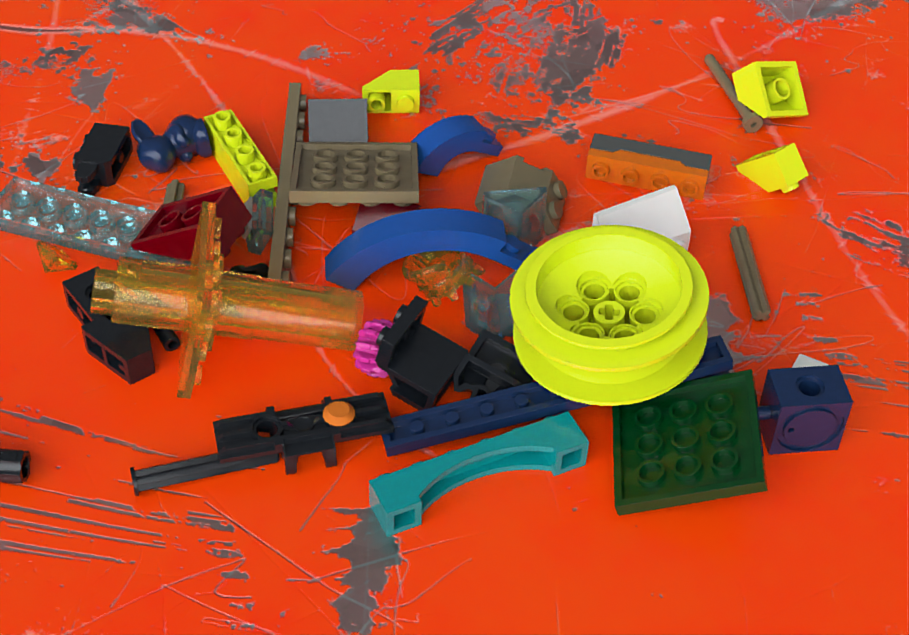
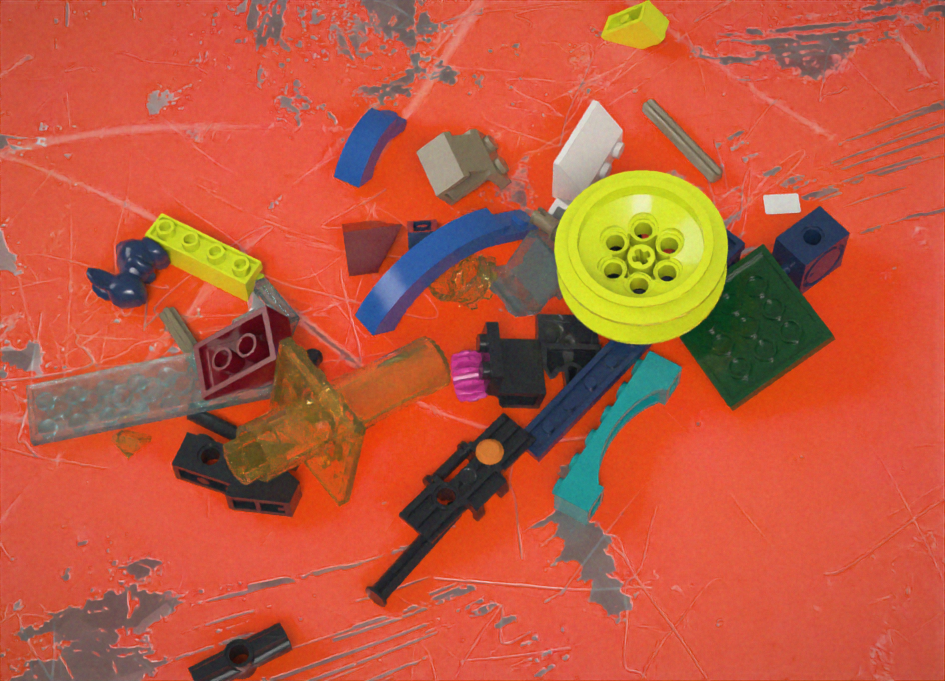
camera: 30 degrees left, 15 degrees up
black hinge [73,123,133,198] -> none
dark tan plate [267,83,307,304] -> none
dark tan plate [289,142,419,207] -> none
piece [308,98,368,142] -> none
neon yellow slope [362,70,420,113] -> none
clear light blue slope [482,187,547,247] -> none
orange piece [585,133,712,200] -> none

